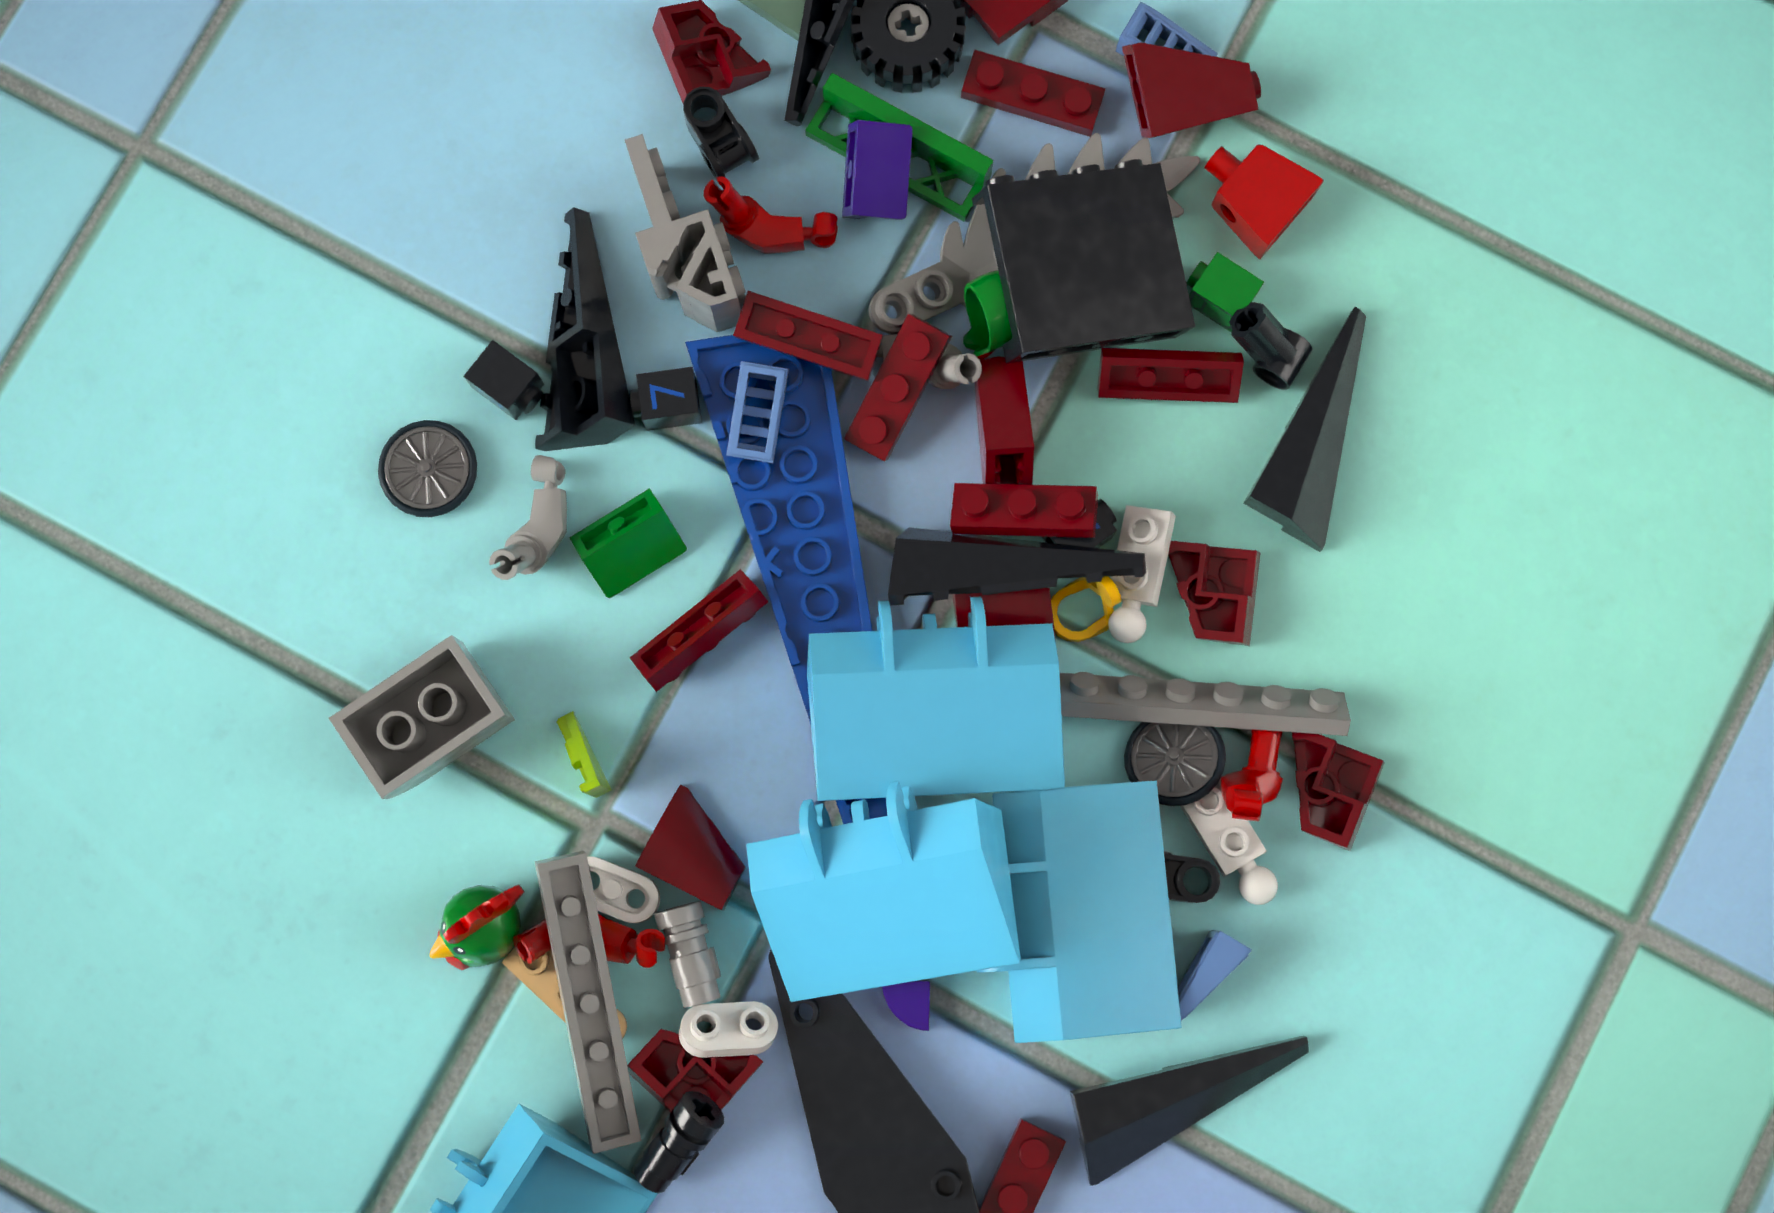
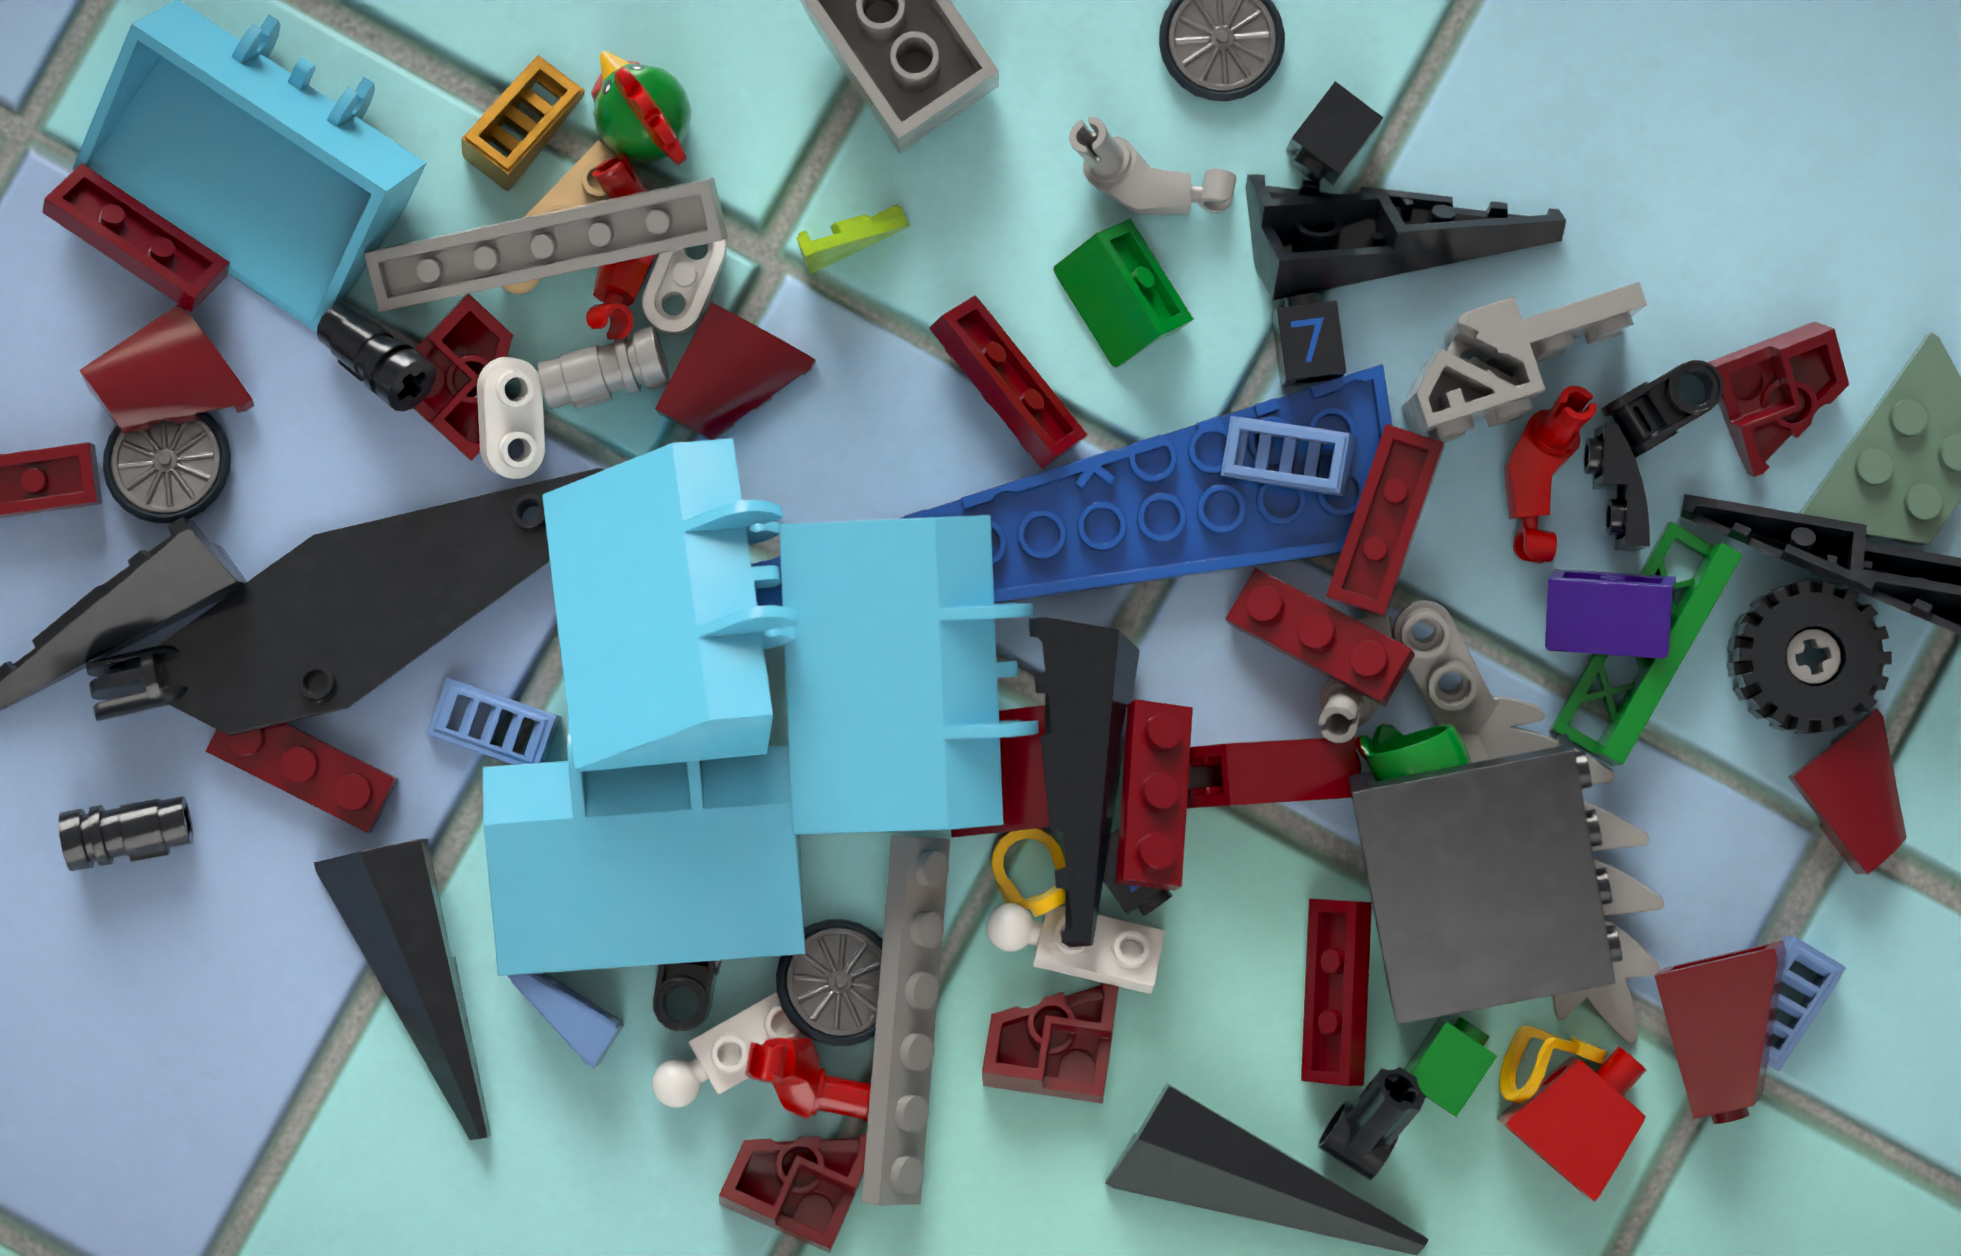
camera: 90 degrees right, 5 degrees up
dark purple tile [882,981,930,1031] -> none
dark red plate [961,50,1105,137] -> none
none -> medium blue slope [426,677,562,765]
none -> pearl gold slope [461,55,585,191]
none -> yellow piece [1499,1025,1608,1104]
none -> black slope [1583,423,1650,551]

